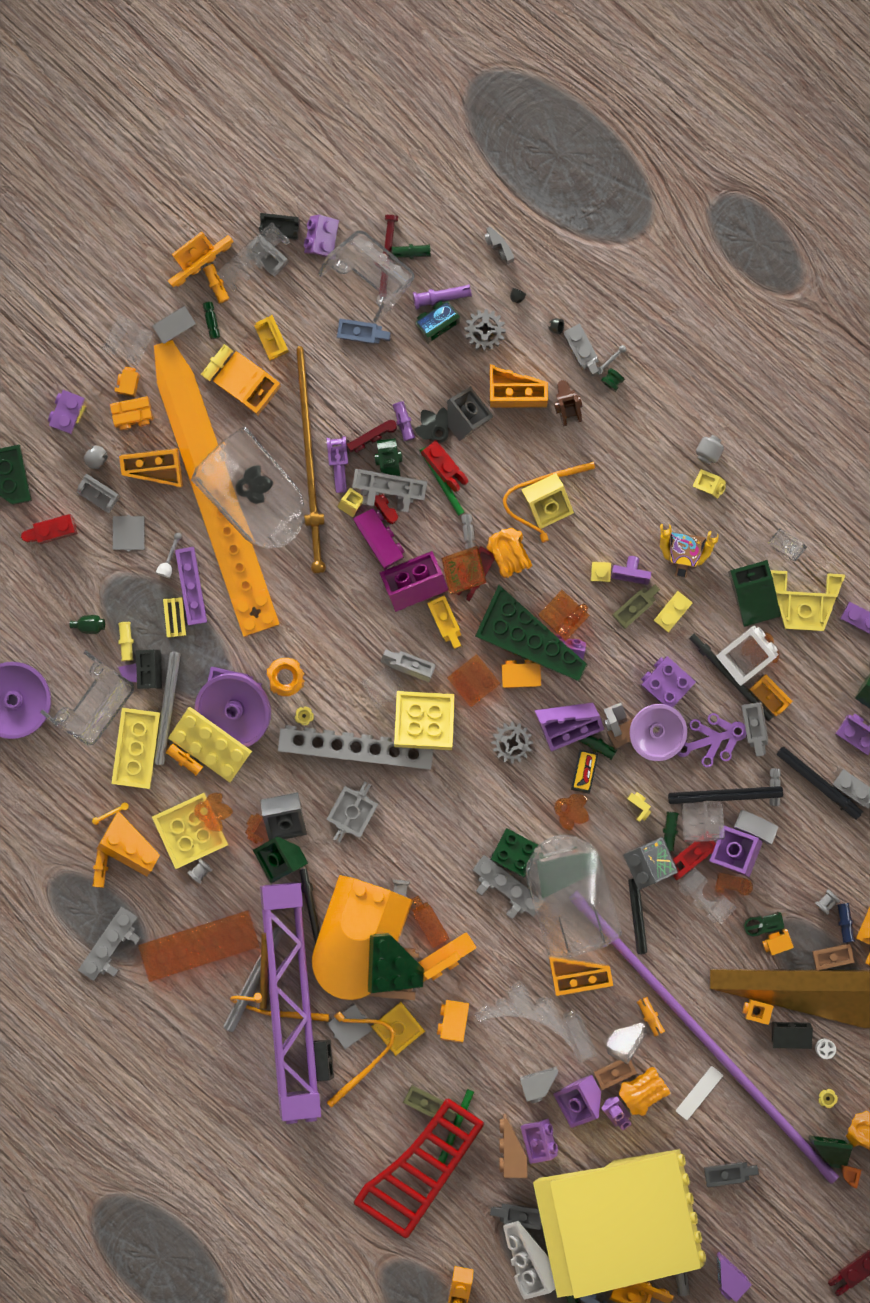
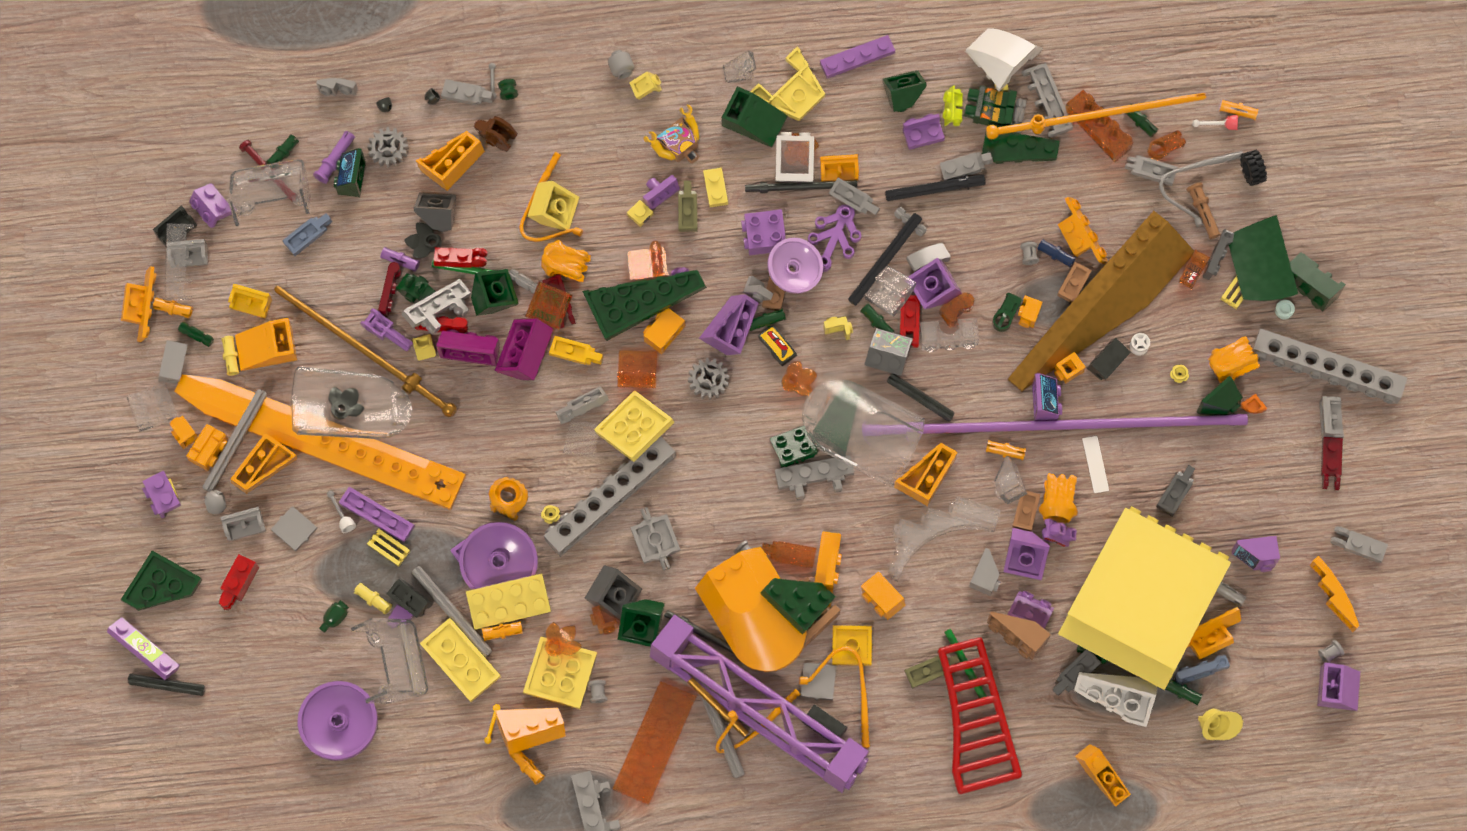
camera: 50 degrees left, 15 degrees down
none -> light grey axle [203,389,267,492]
none -> dark green slope [471,269,519,316]
none -> slope [1032,373,1062,421]

